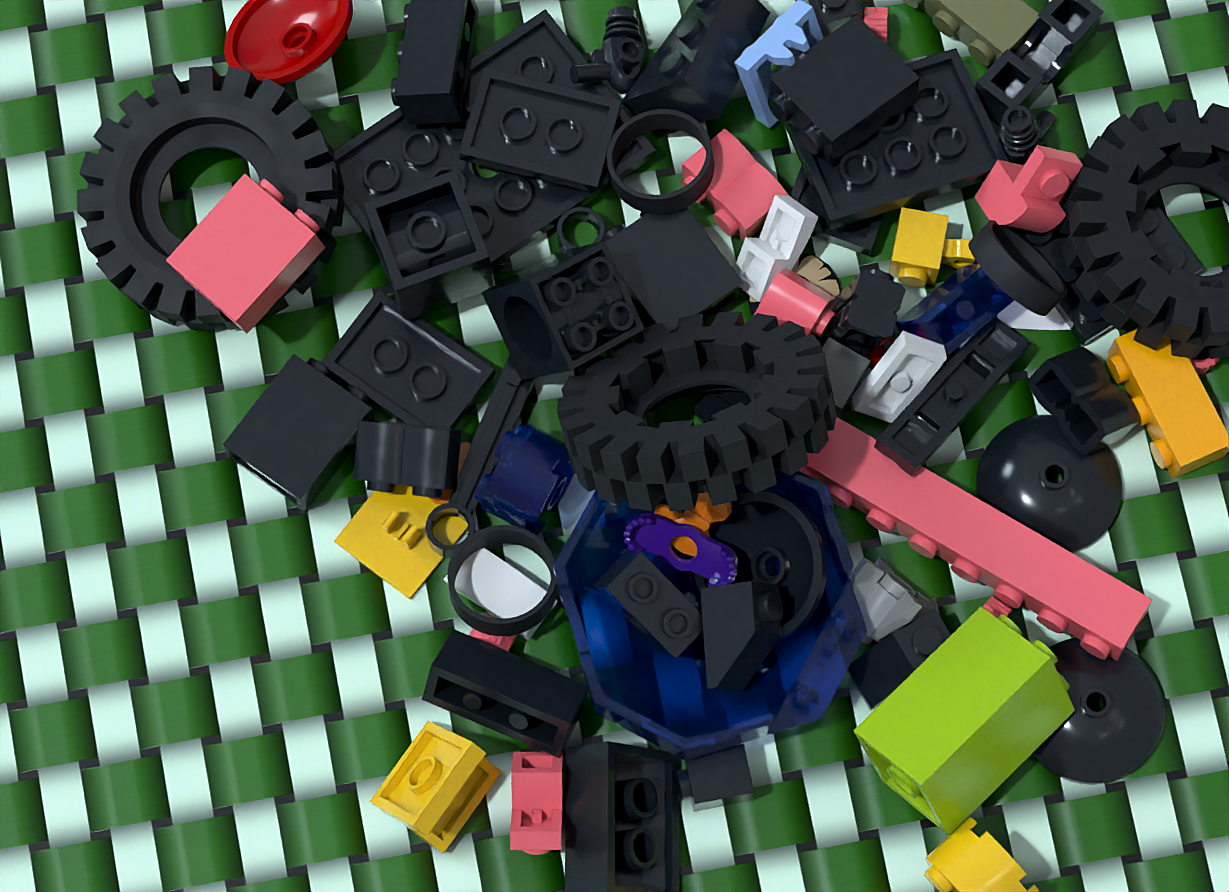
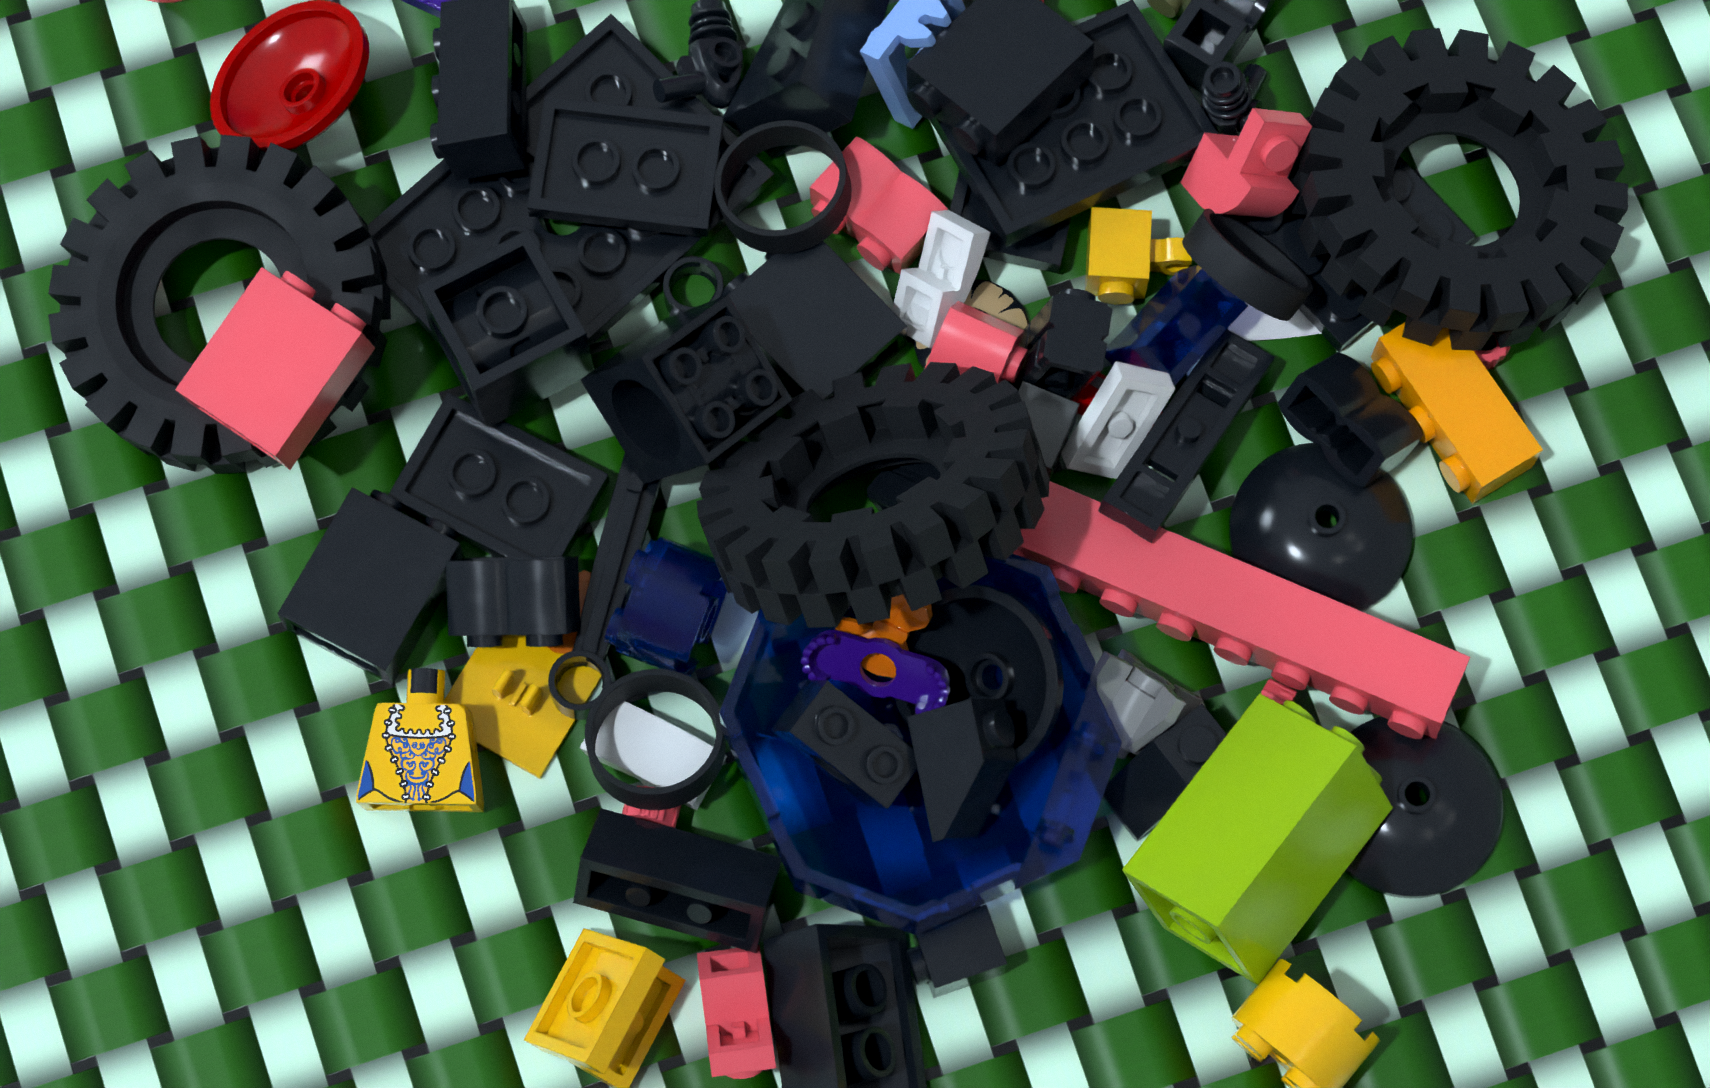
camera: 10 degrees left, 0 degrees up
none -> torso [356,668,484,812]

